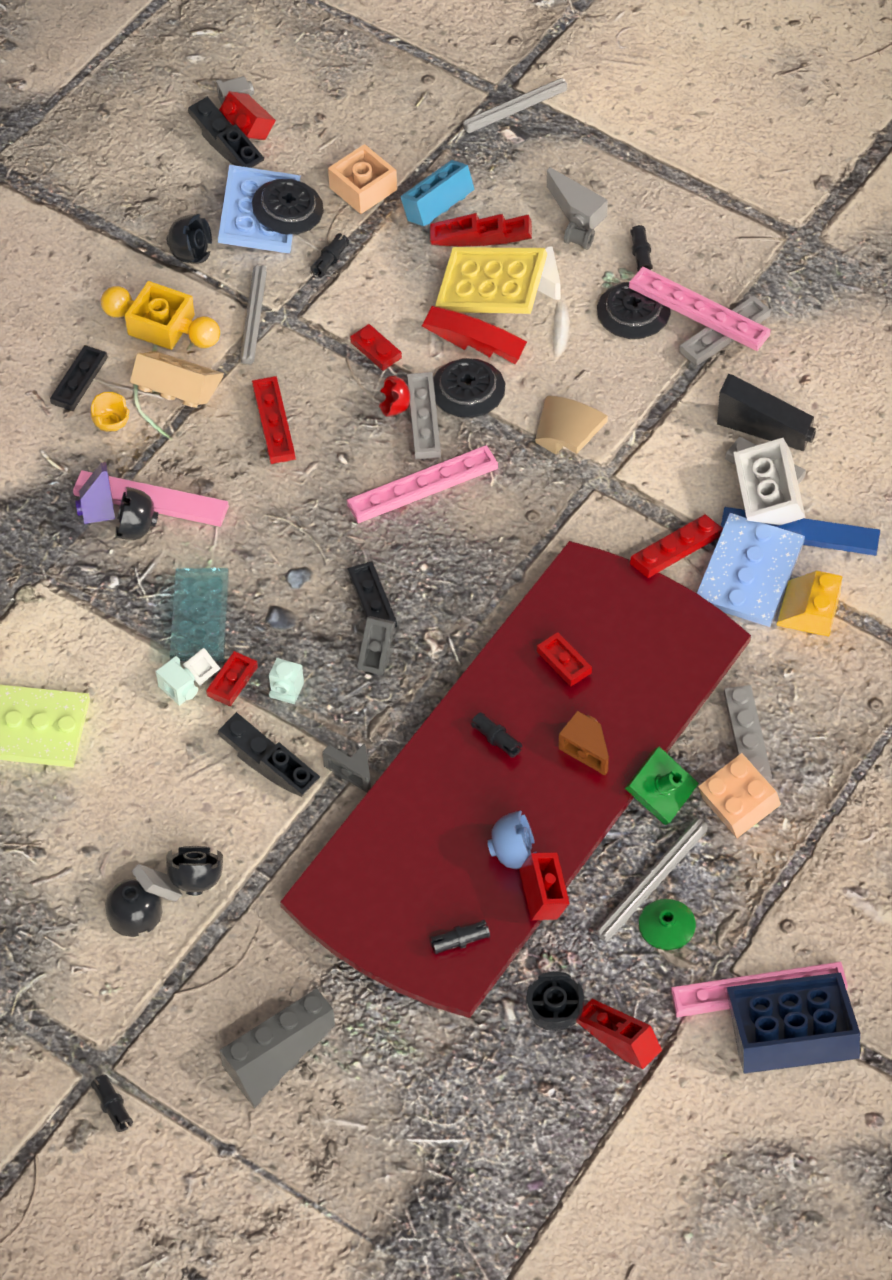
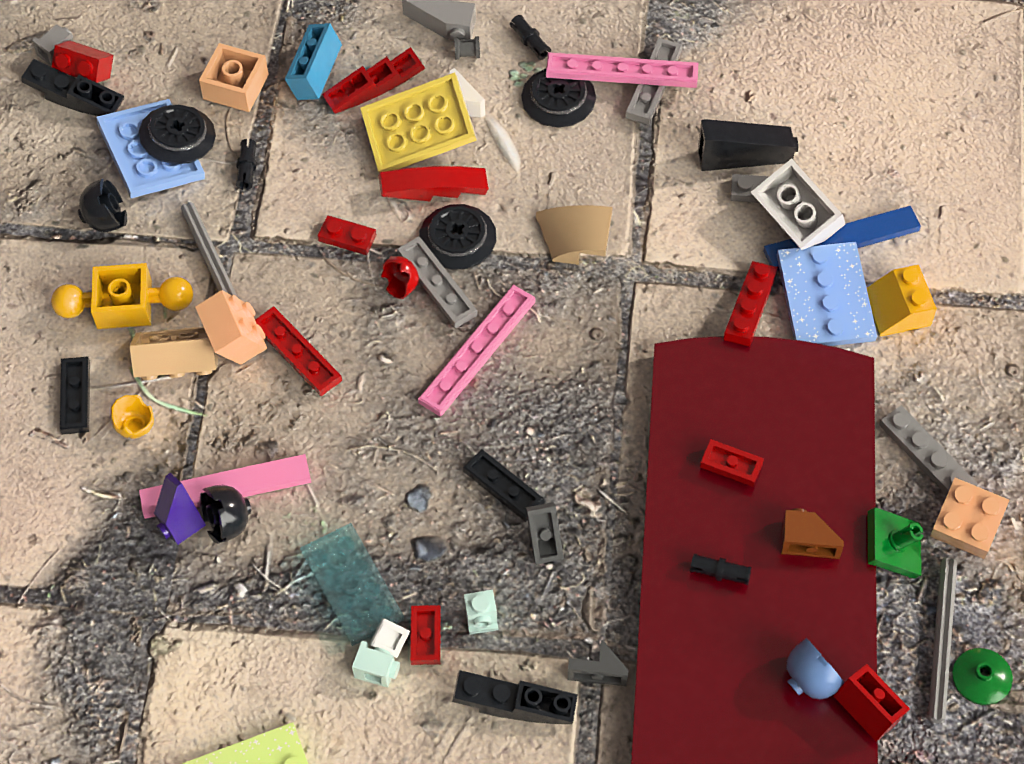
camera: 30 degrees left, 5 degrees up
none -> light nougat brick [195,290,267,365]

